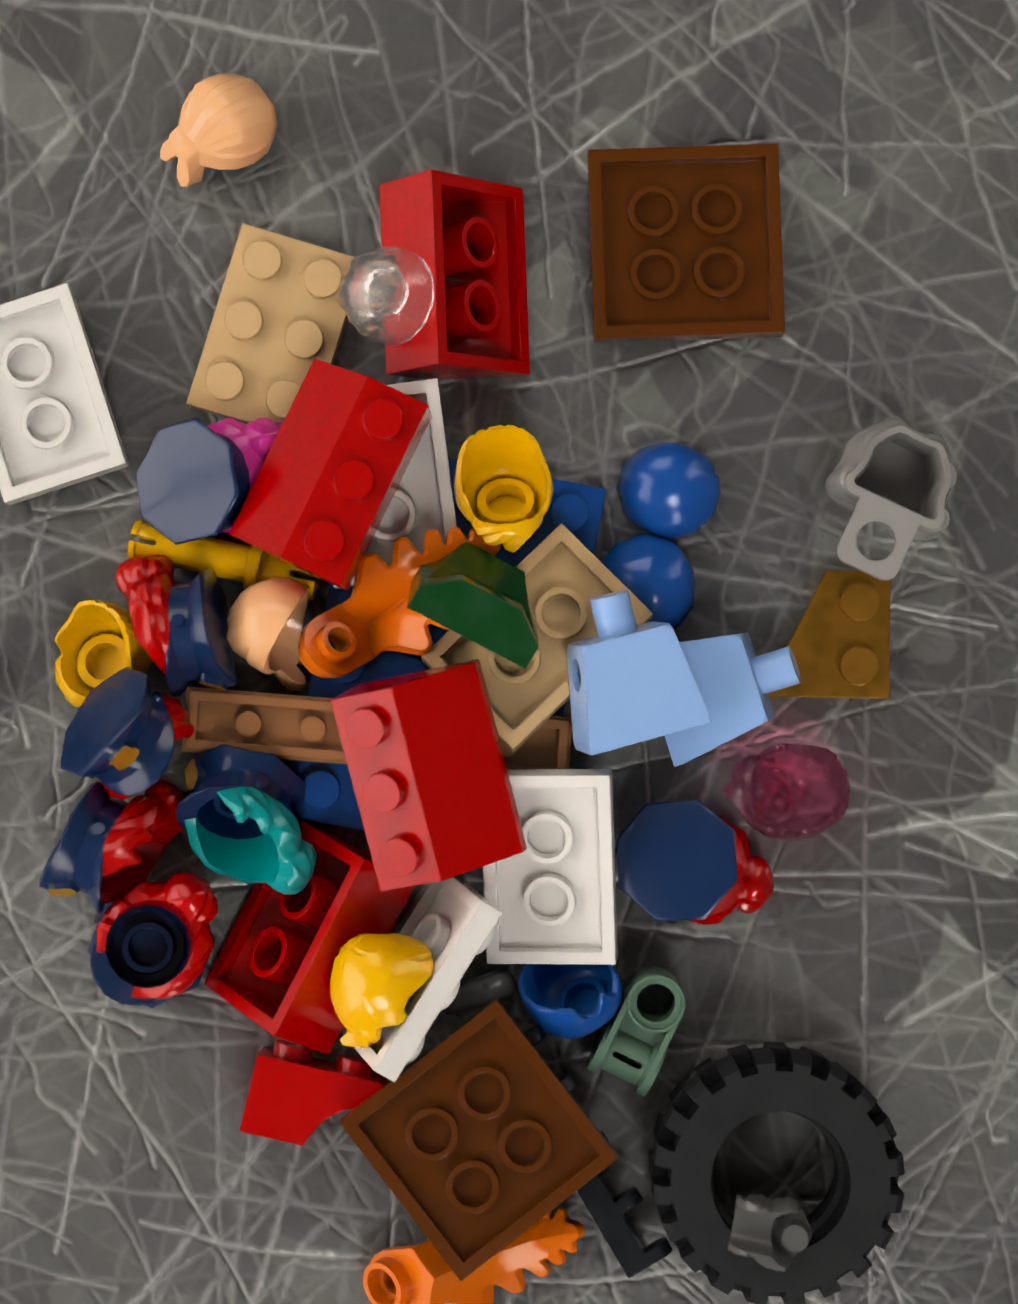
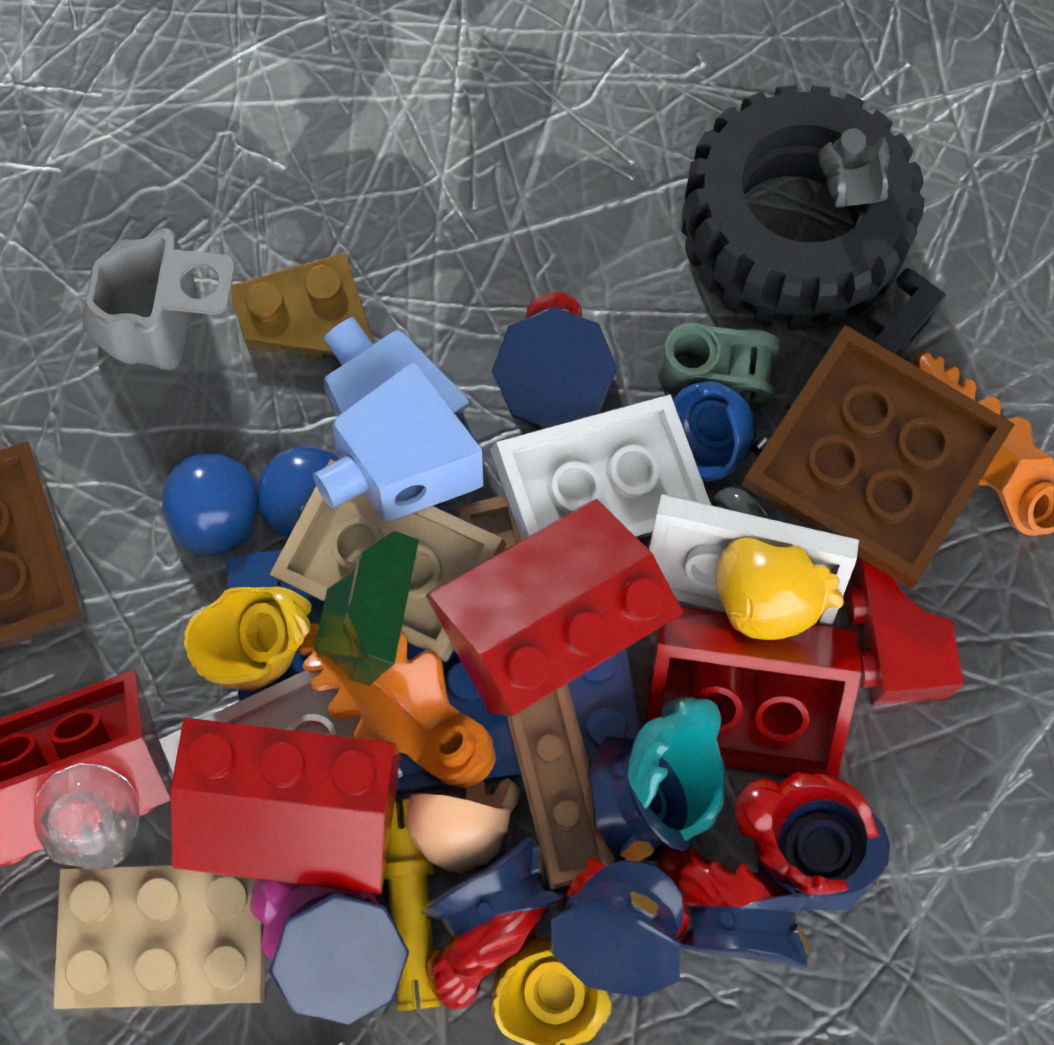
camera: 110 degrees left, 15 degrees down
clear pink hair [722,743,850,842] -> none

